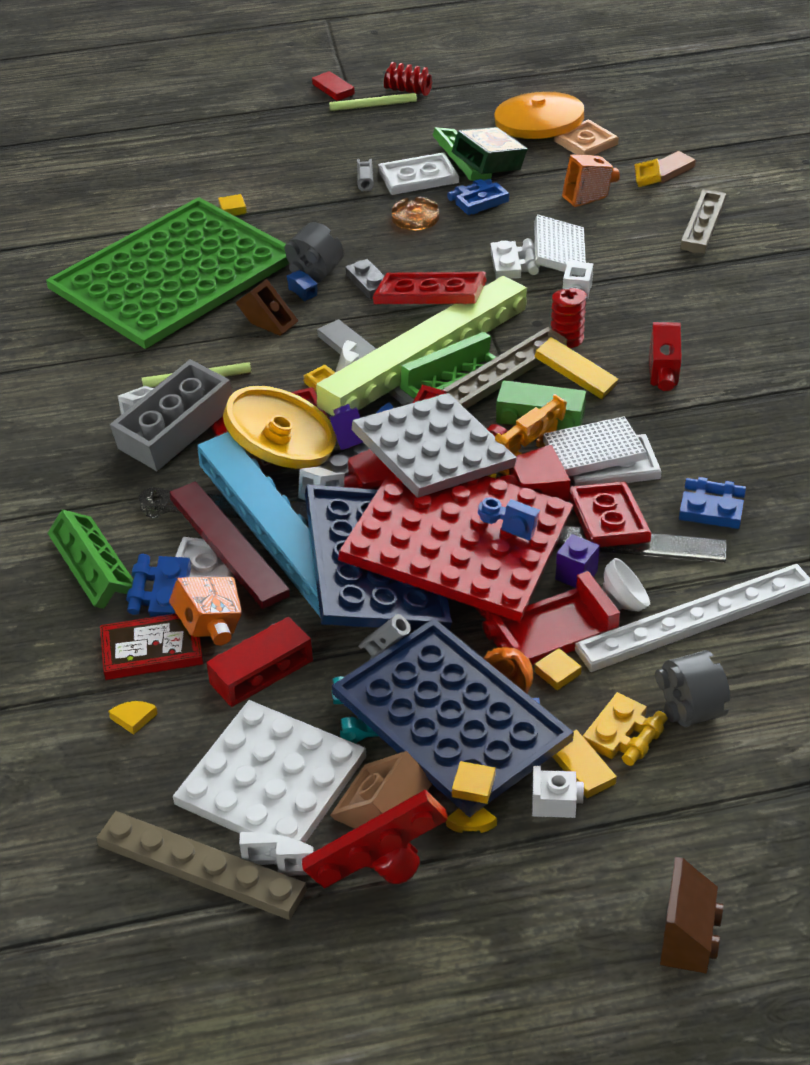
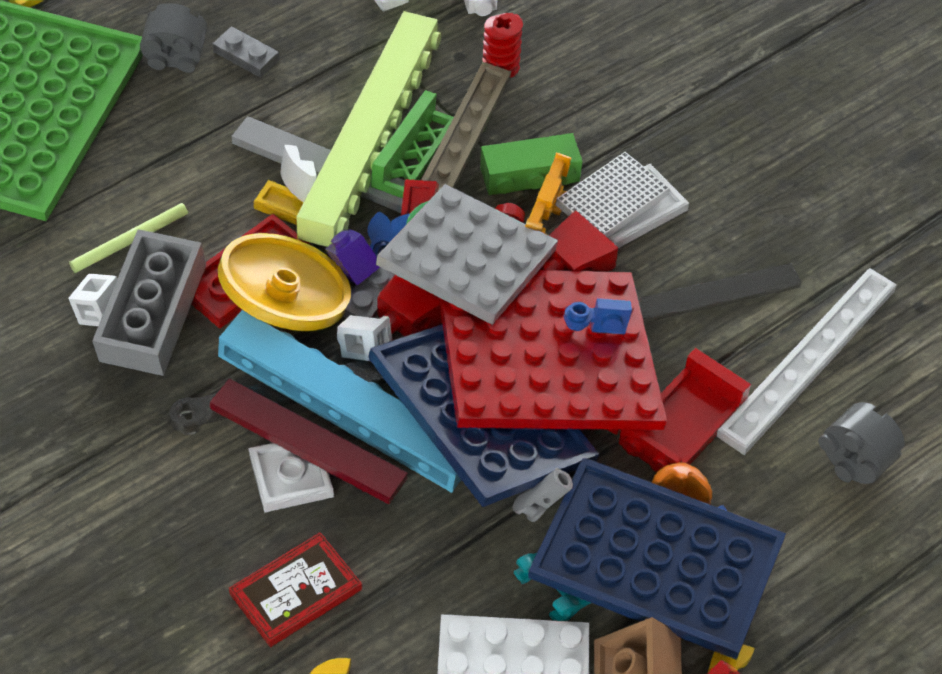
camera: 30 degrees left, 10 degrees up
bright green fence [48,509,133,609] -> none
blue plate [126,554,192,617] -> none
orange torso [169,577,241,646] -> none
red brick [206,616,313,708] -> none
reddish brown slope [236,279,298,336] -> none
blue piece [287,270,318,301] -> none
red tile [373,272,487,304] -> none
yellow tile [452,761,495,804] -> none
white brick [532,766,584,818] -> none
yellow tile [534,337,618,399] -> none
yellow tile [534,648,582,690] -> none
yellow tile [552,730,617,798] -> none
dark purple brick [555,534,600,588] -> none
red tile [569,481,652,547] -> none
yellow plate [583,692,668,766] -> none
white piece [602,558,650,612] -> none
red torso [649,322,682,391] -> none
blue plate [679,477,746,529] -> none

